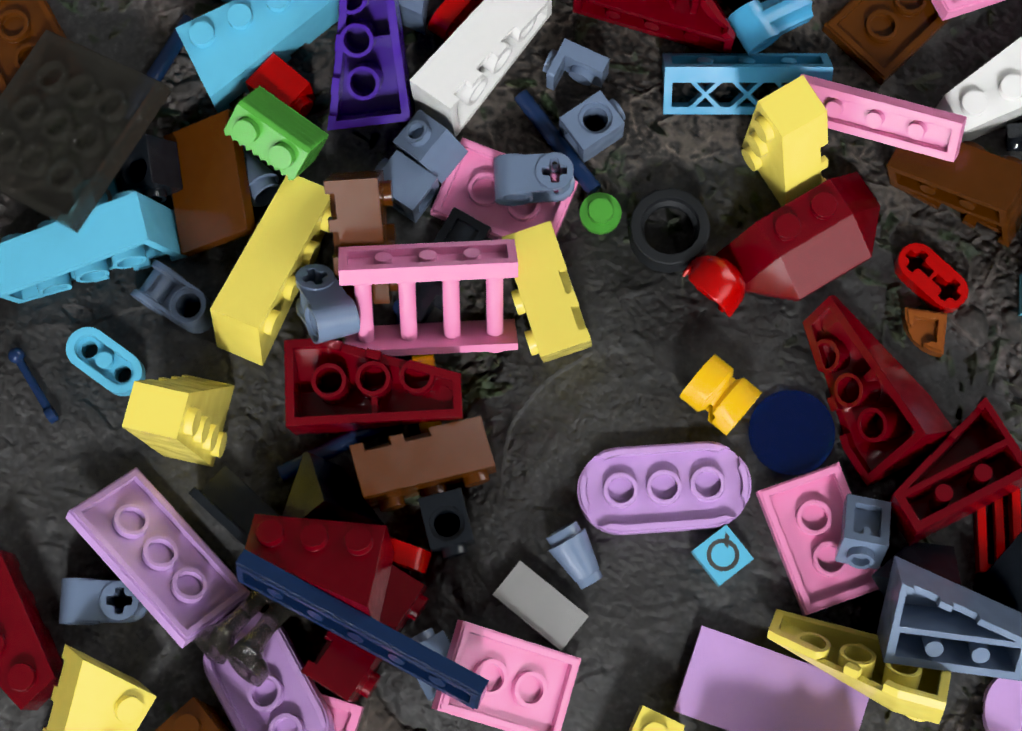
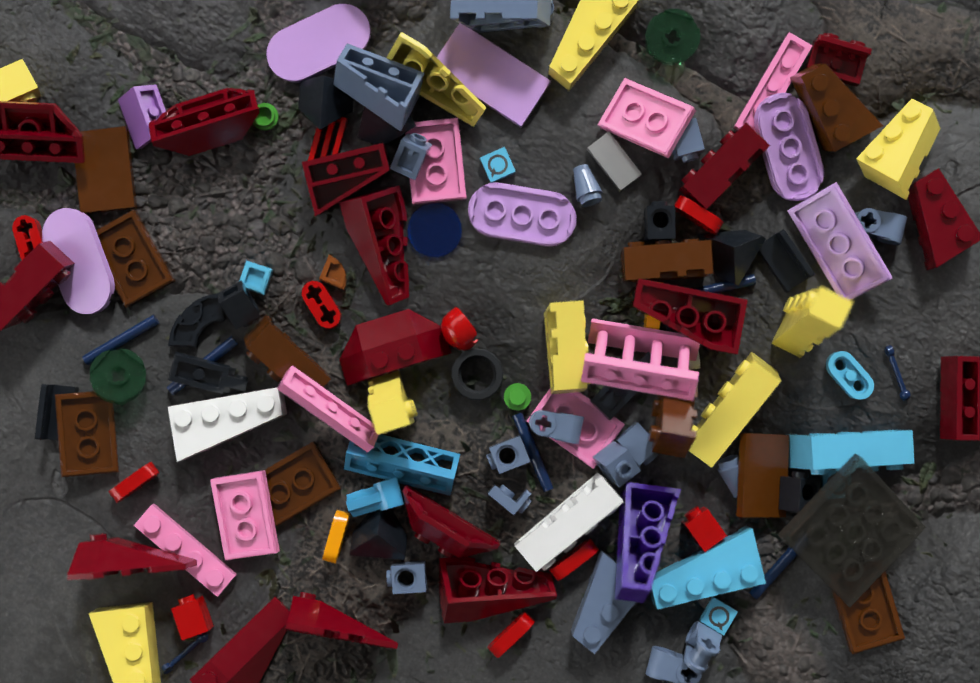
camera: 170 degrees left, 10 degrees up
sand blue piece [130,260,213,334] -> none
clear smoke piece [194,590,299,687] -> none
bright green brick [224,85,329,180] -> none
dark blue tile [236,549,489,709] -> none
dark red wedge [245,514,395,621] -> none
sand blue piece [295,264,360,344] -> none
yellow wheel [679,354,763,436] -> none

